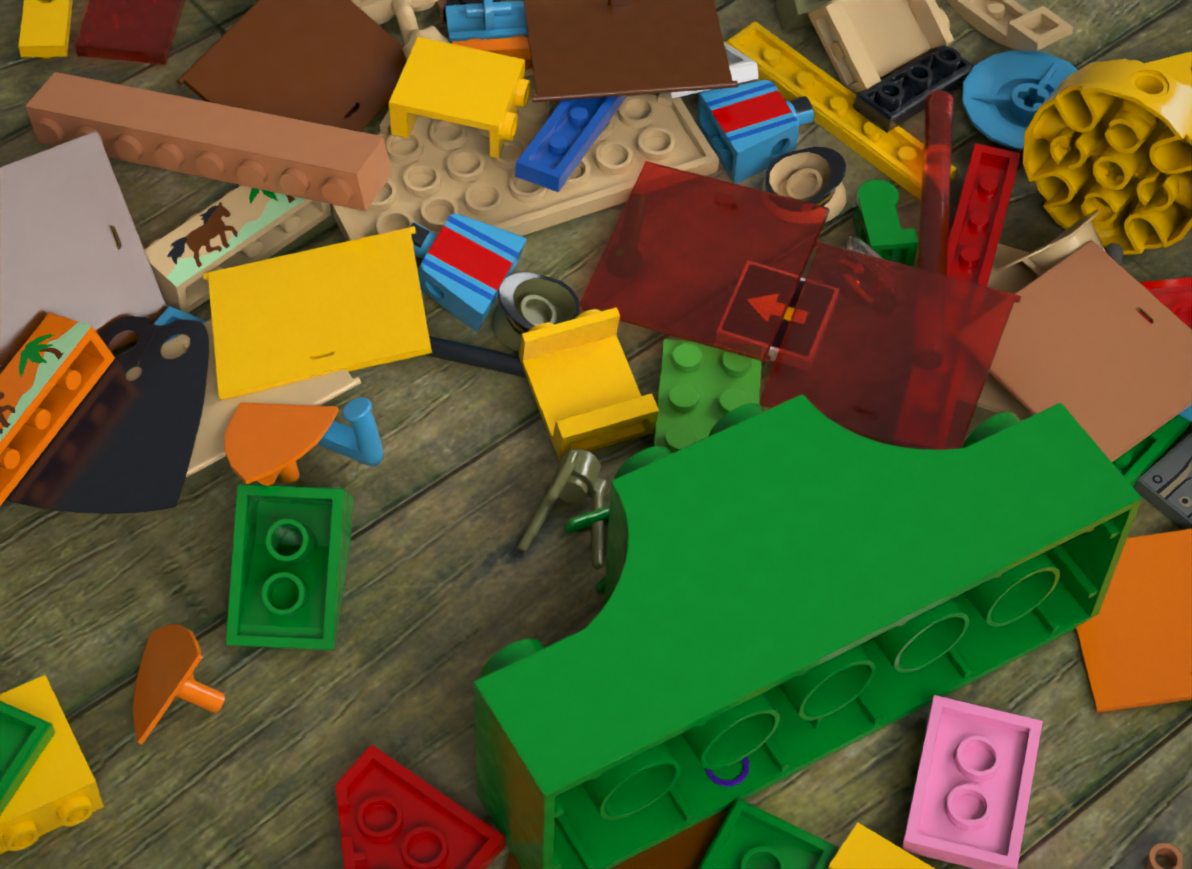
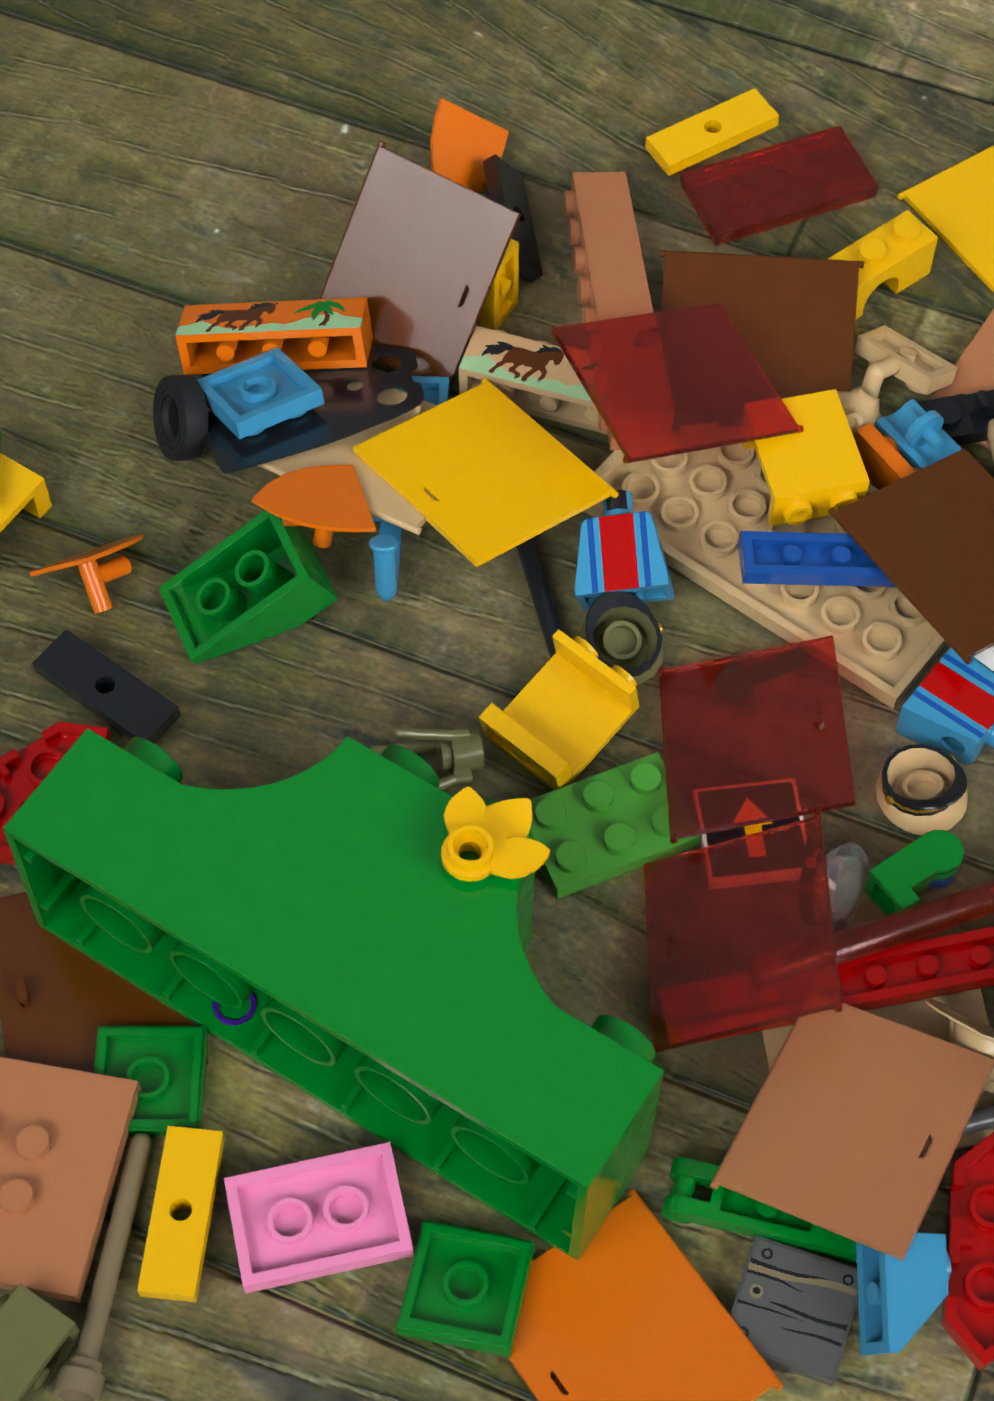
camera: 65 degrees right, 5 degrees up
none -> black tile [32,629,181,744]
none -> black tyre [153,375,208,461]
none -> dark azure plate [197,347,324,439]
none -> green tile [396,1220,535,1357]
none -> yellow plate [441,786,550,882]
none -> clear red piece [551,303,804,464]

